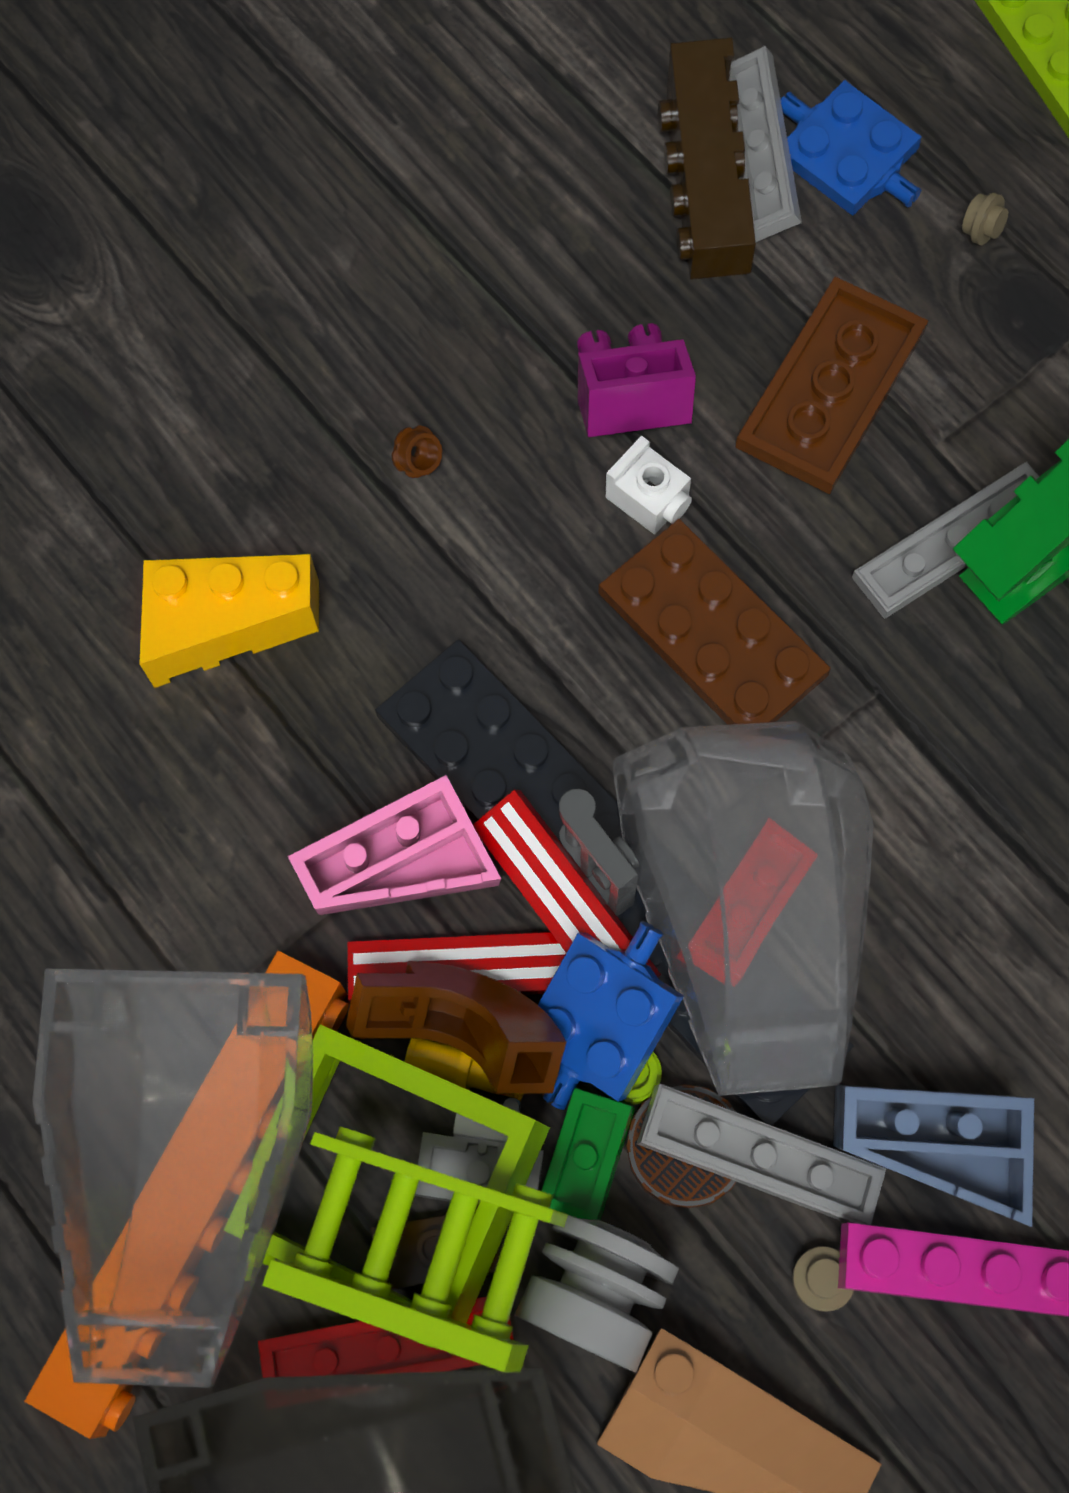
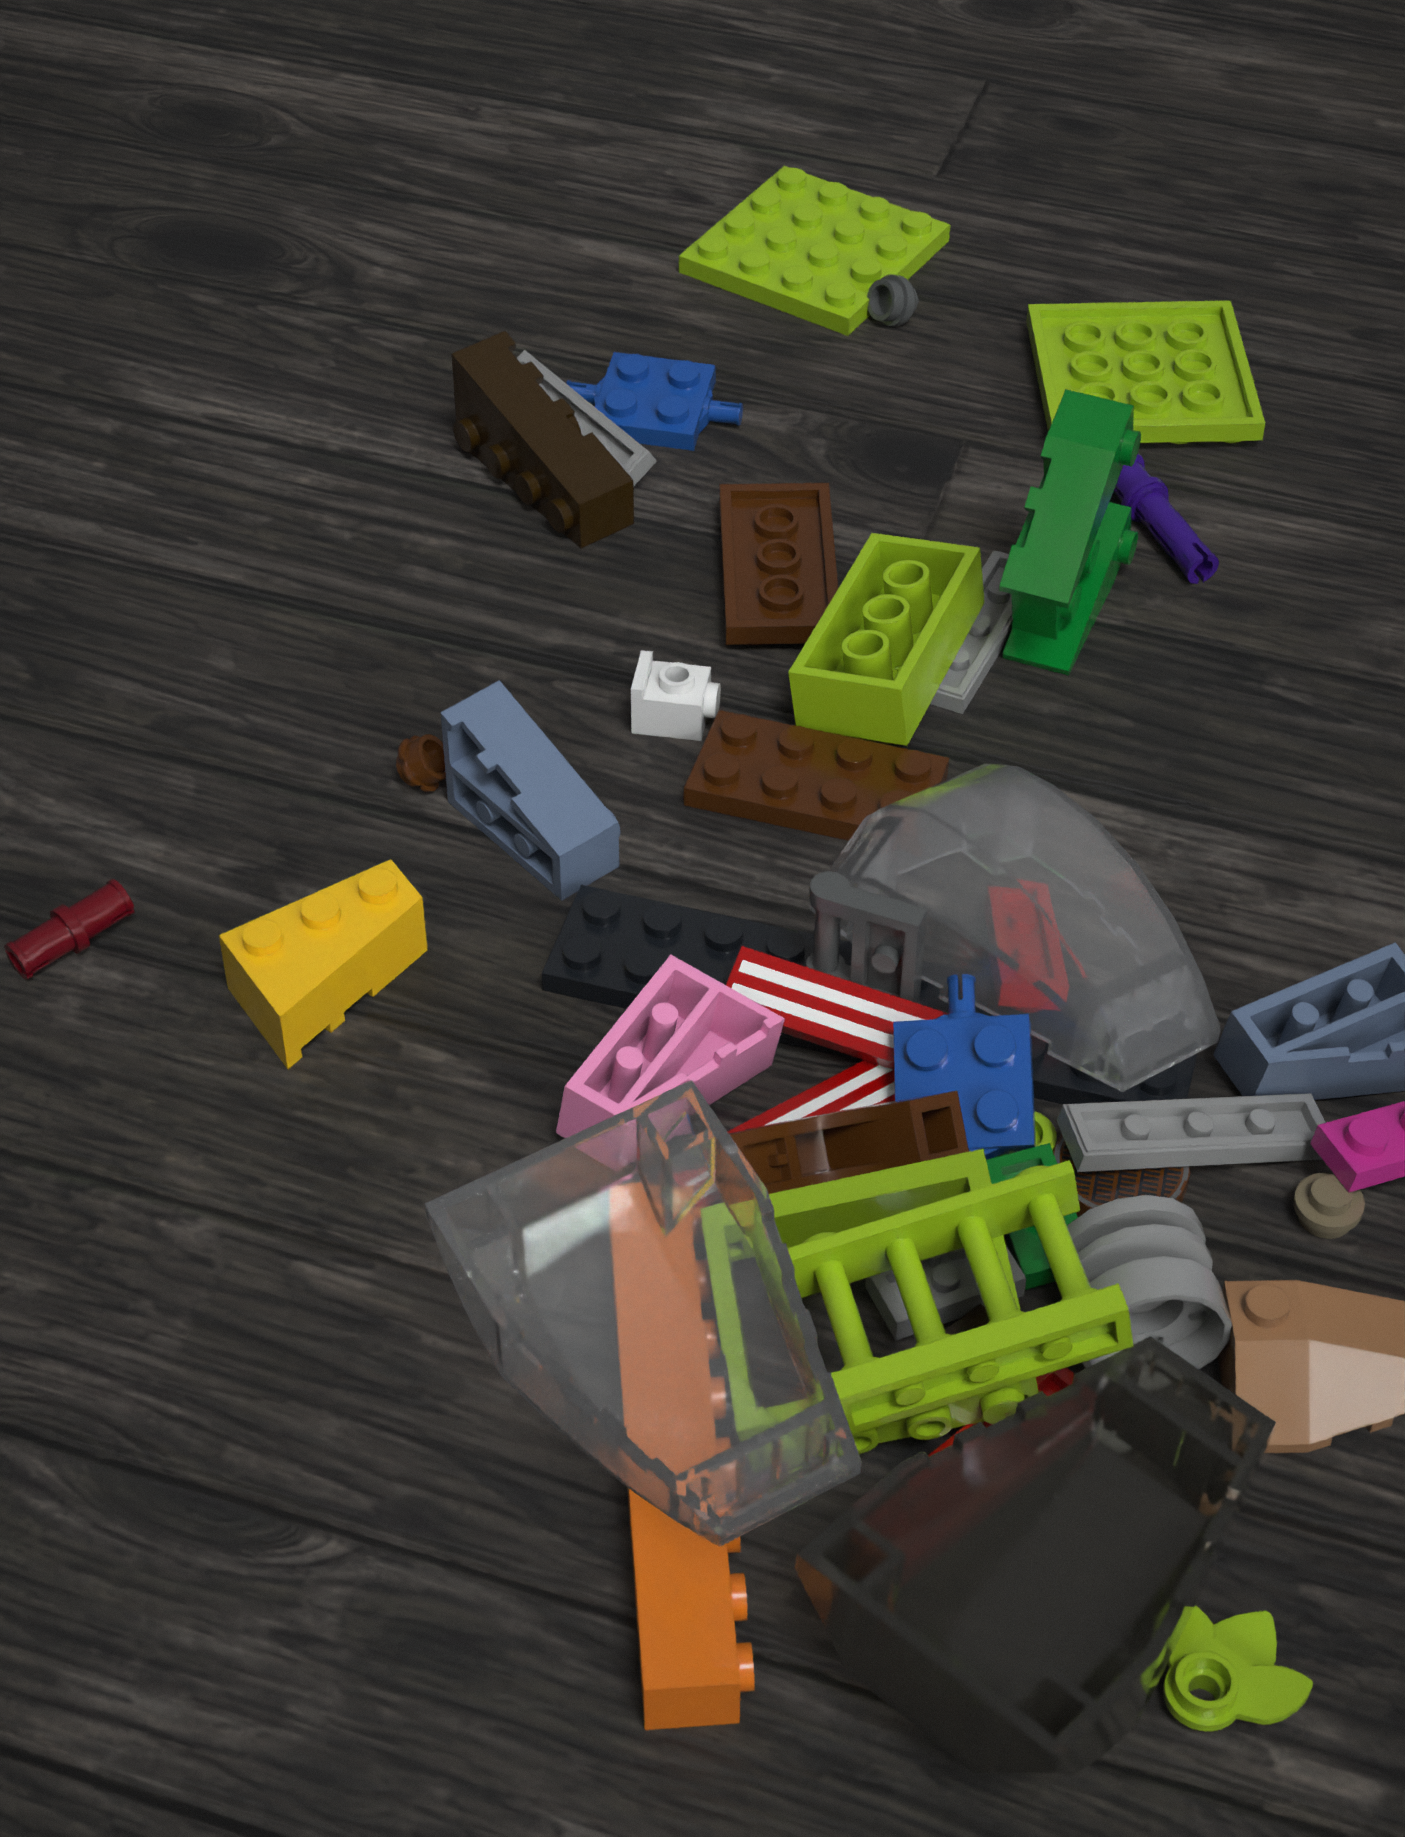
camera: 35 degrees left, 25 degrees down
magenta brick [577,323,696,437] -> none
dark tan plate [962,193,1008,246] -> none
none -> dark red pin [4,879,135,980]
none -> sand blue wedge [441,680,621,901]
none -> lime brick [788,533,985,746]

